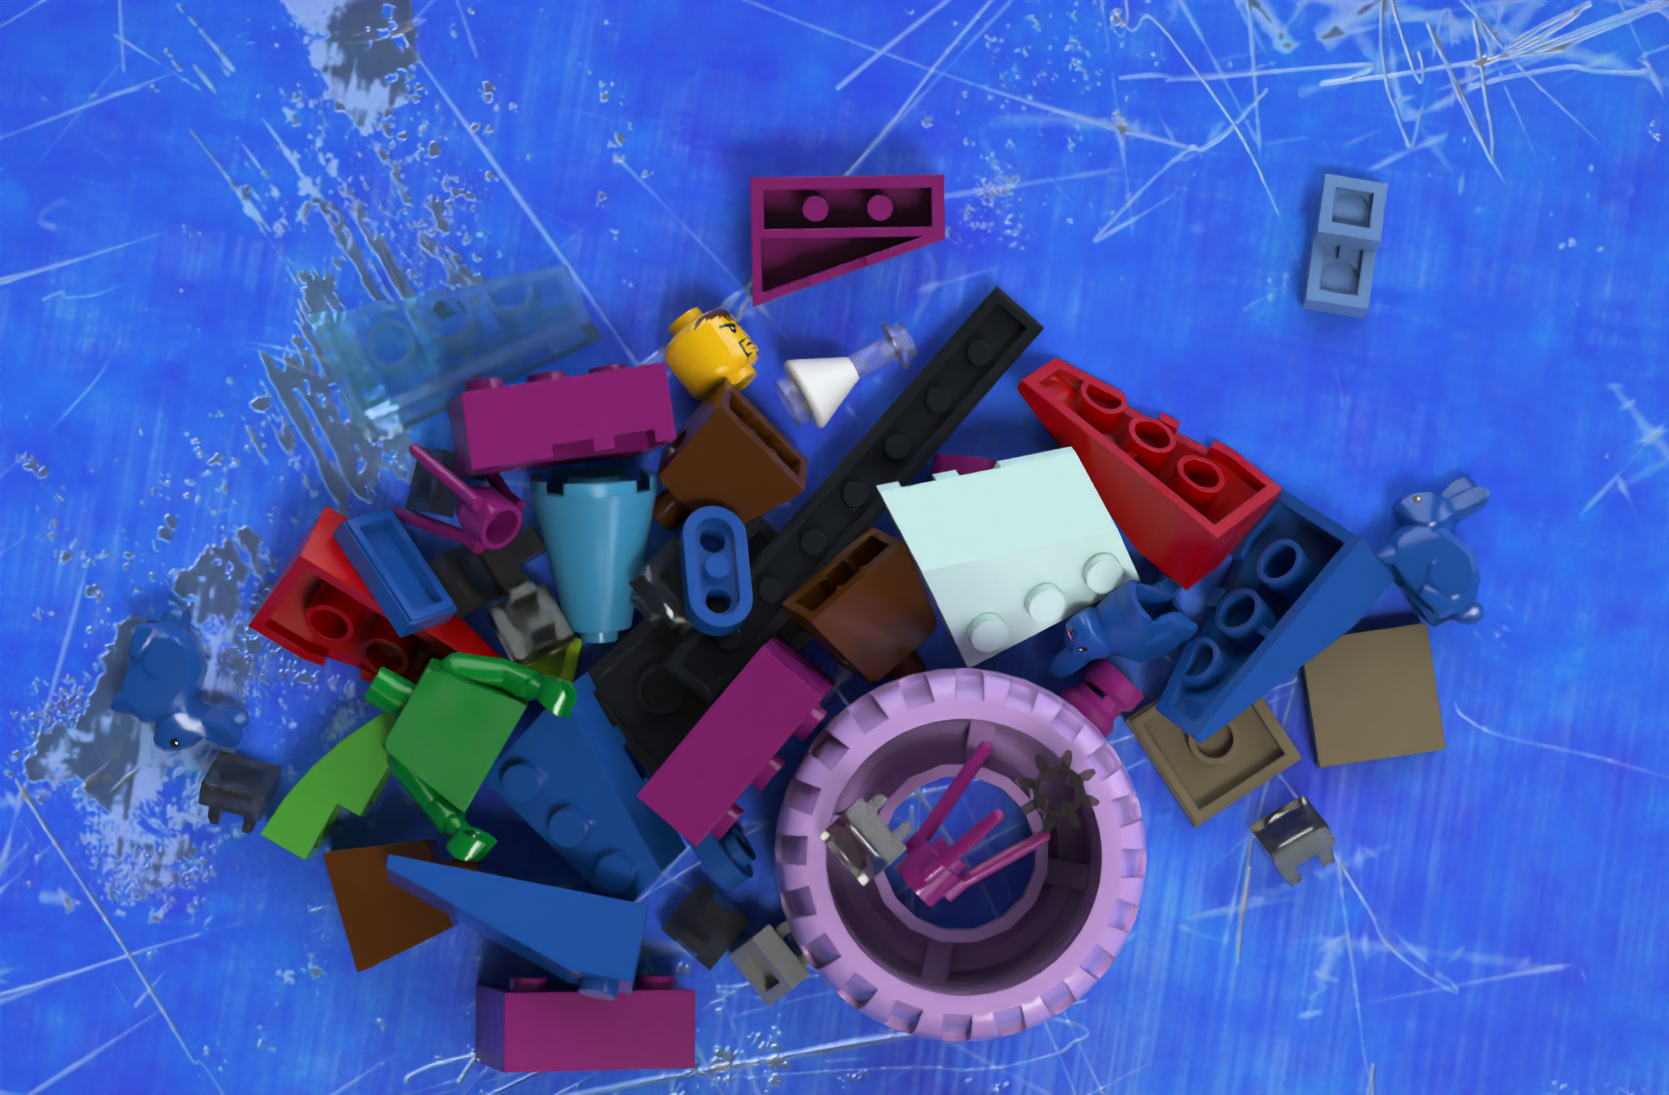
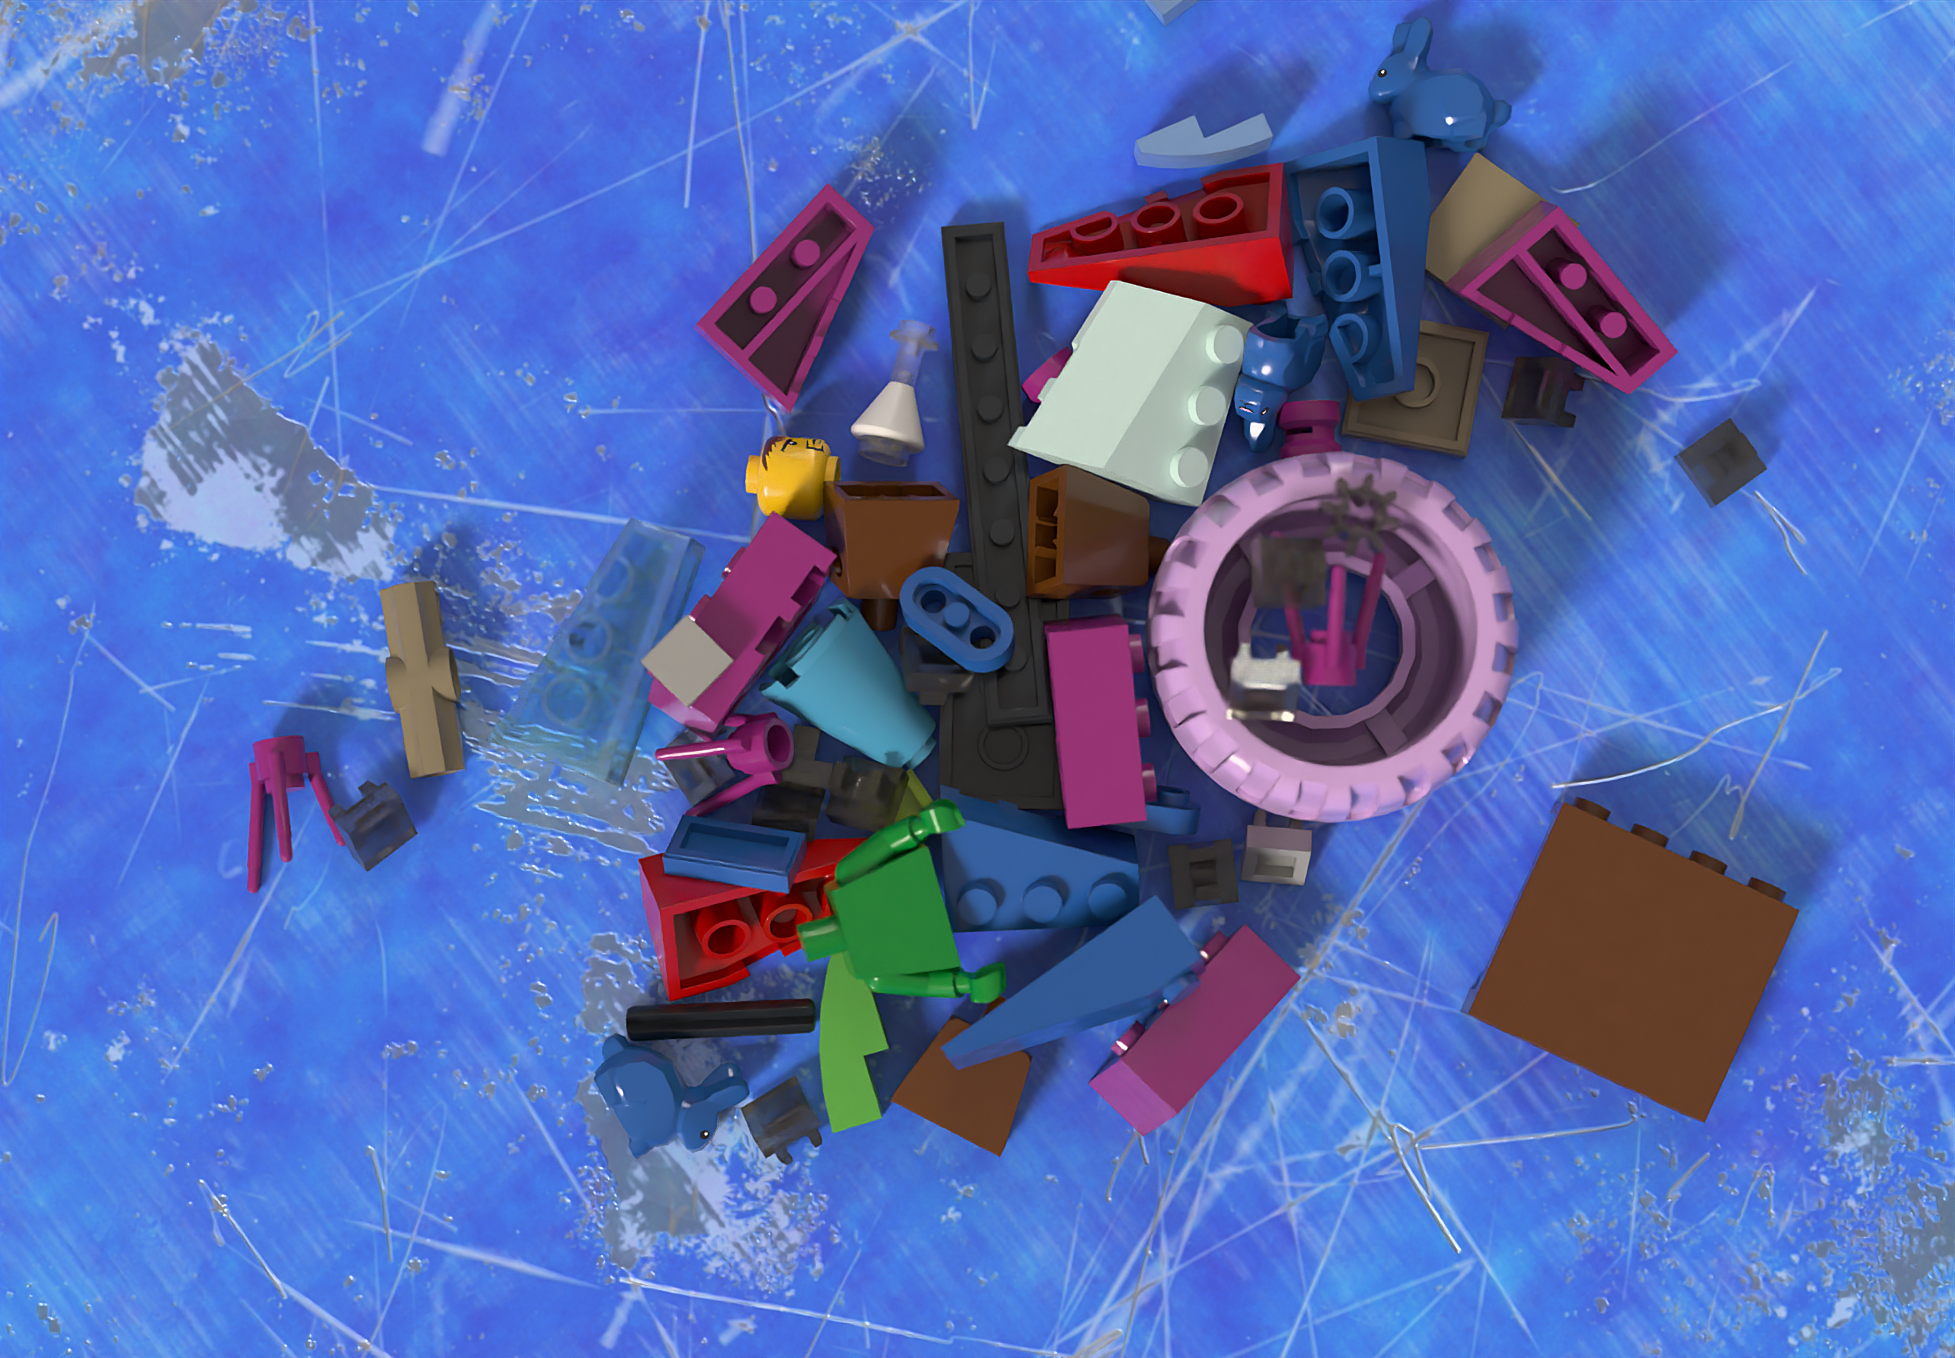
camera: 50 degrees left, 0 degrees up
none -> magenta plant [247,735,349,893]
none -> clear smoke tile [327,781,418,872]
none -> dark tan piece [379,580,467,779]
none -> black axle [626,998,816,1041]
none -> light grey tile [640,615,735,709]
none -> medium blue slope [1133,113,1273,169]
none -> clear smoke tile [1250,536,1328,609]
none -> magenta wedge [1443,200,1678,394]
none -> clear smoke tile [1674,418,1767,508]

